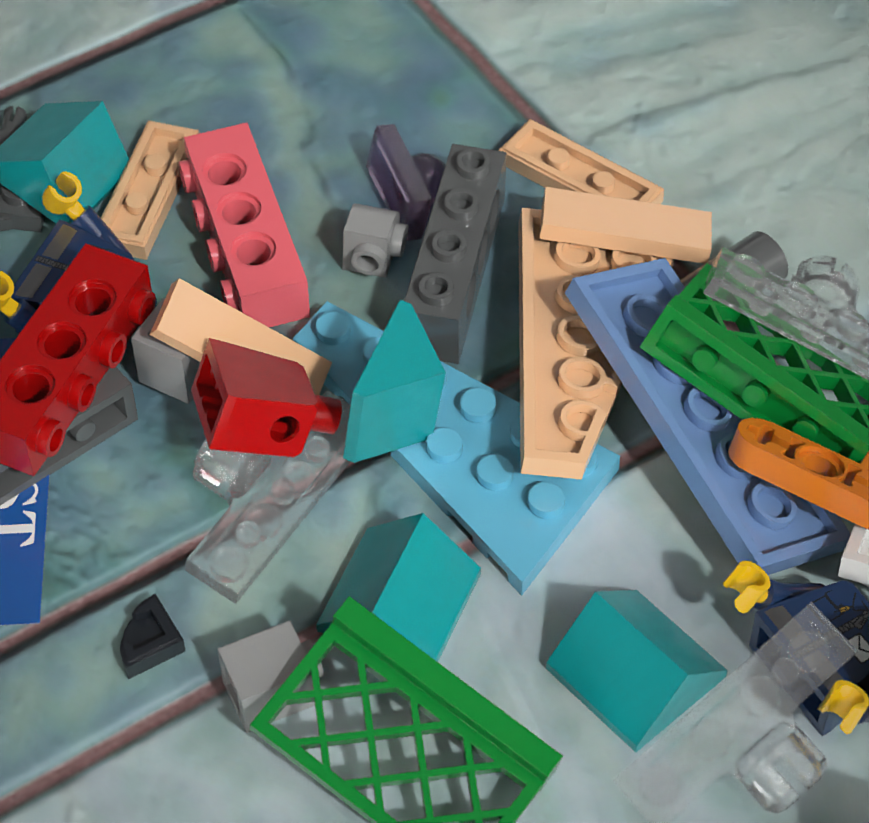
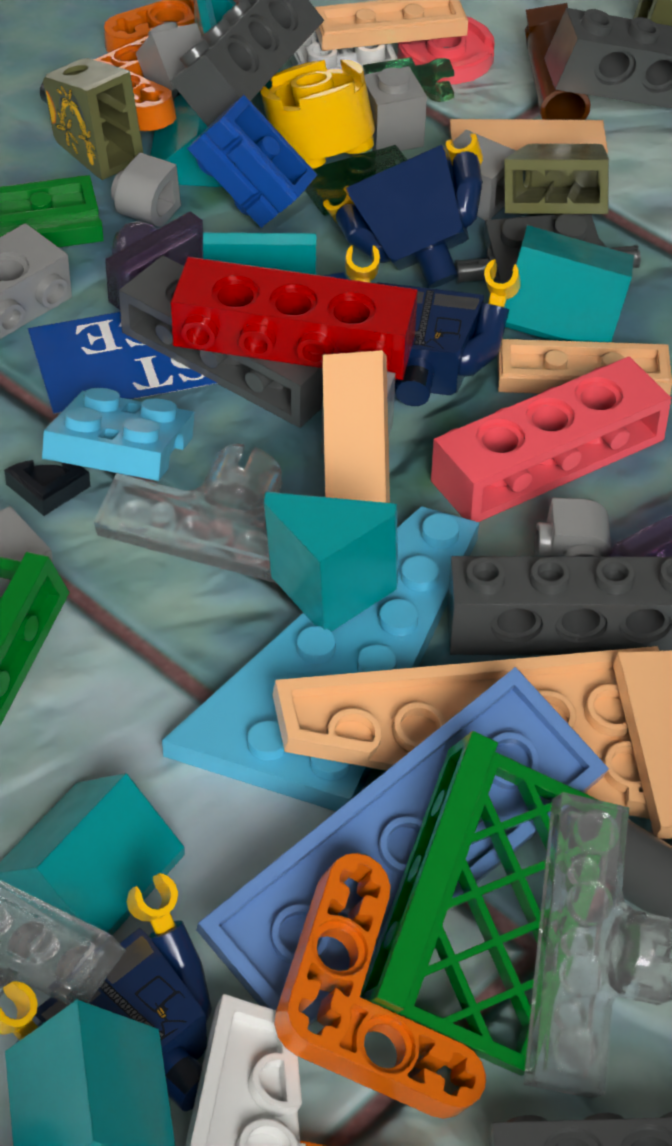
camera: 75 degrees right, 5 degrees down
red torso [191,338,342,457] -> none
teal slope [316,513,481,662] -> none
none -> medium azure brick [42,388,195,481]

